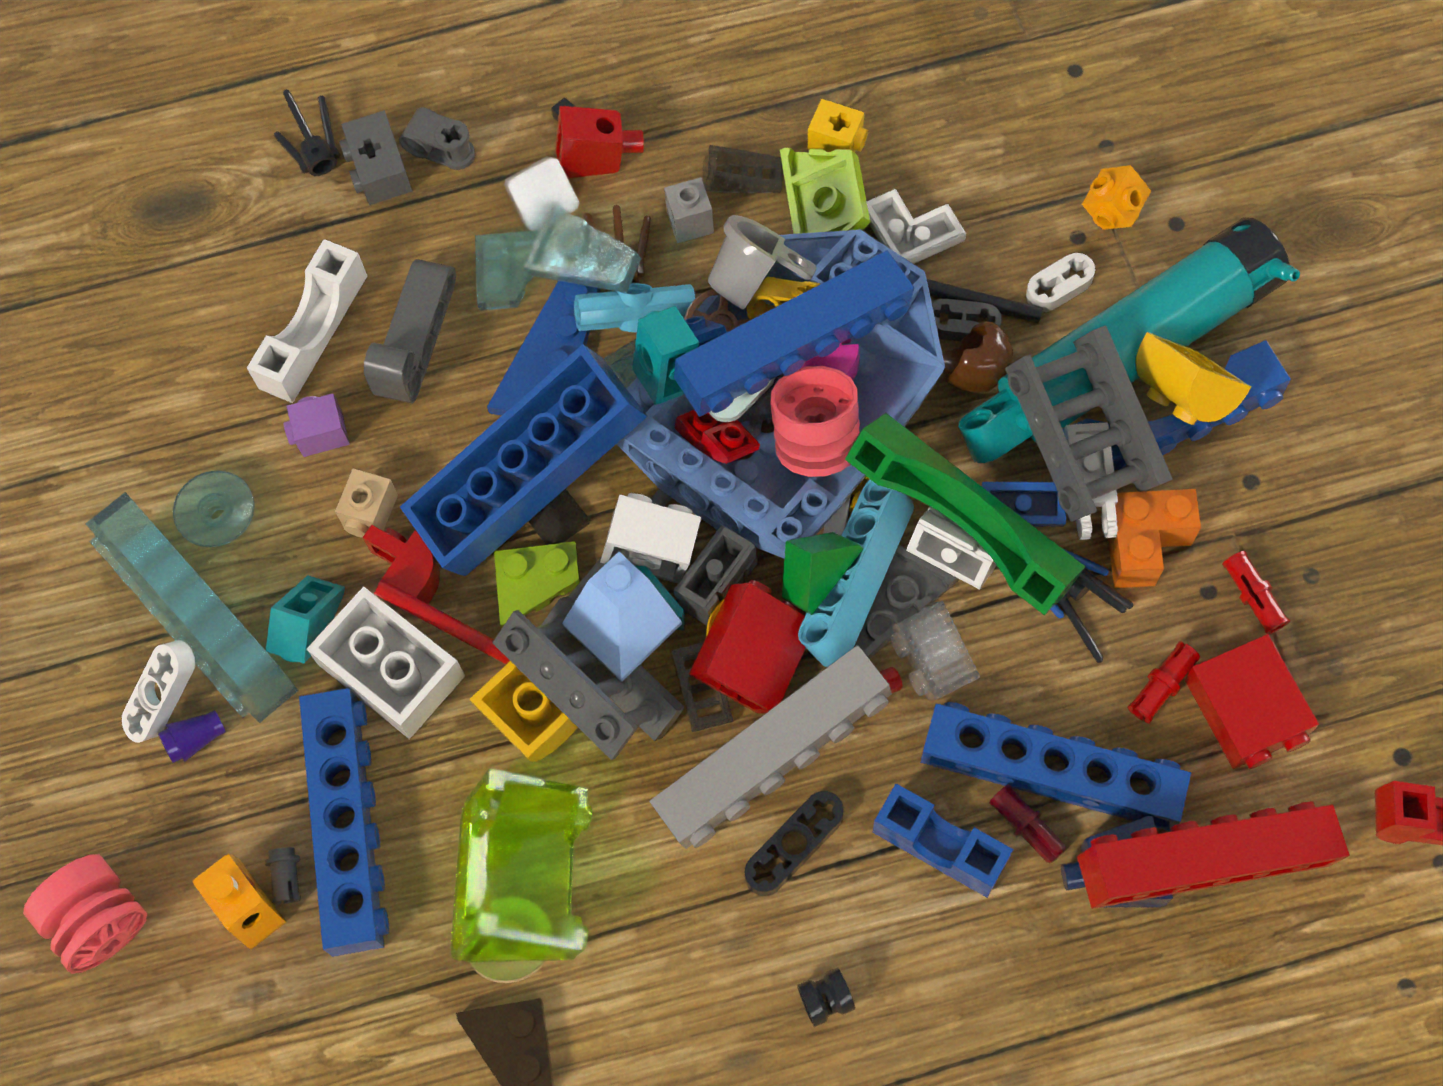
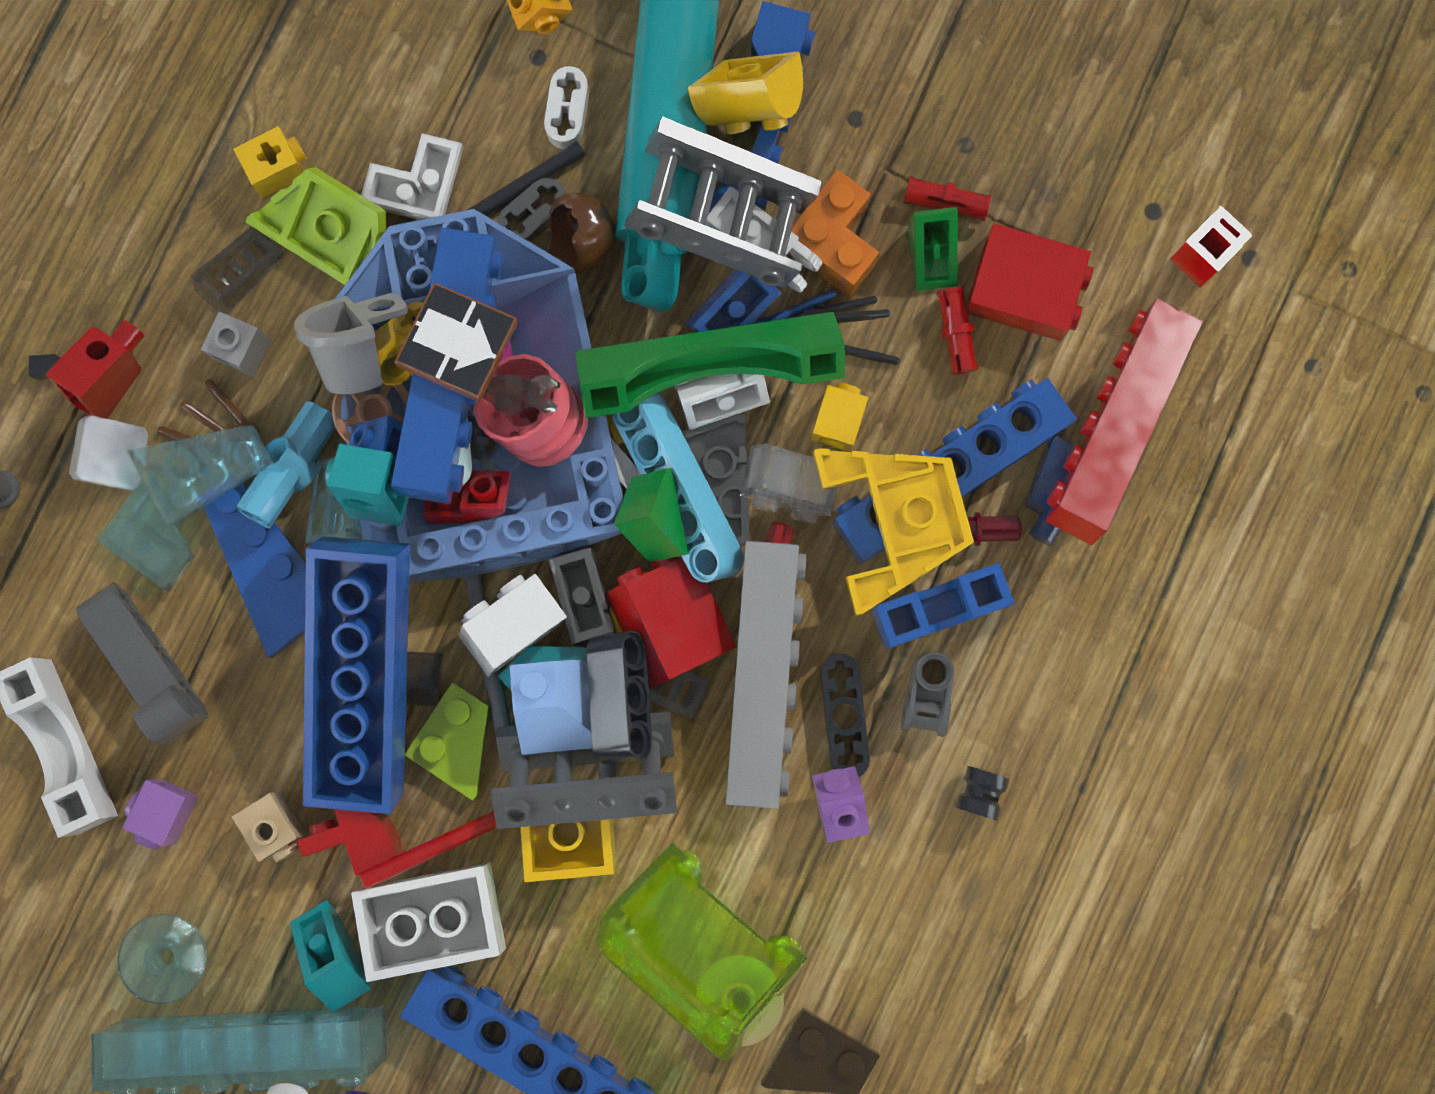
camera: 55 degrees left, 15 degrees up
none -> tile [395,282,518,403]
none -> clear smoke plate [482,375,561,414]
none -> black beam [587,631,652,764]
none -> yellow brick [810,383,869,452]
none -> medium lavender brick [812,766,870,843]
none -> yellow wing [813,448,974,616]
none -> dark grey piece [901,652,954,737]
none -> green slope [907,207,958,291]

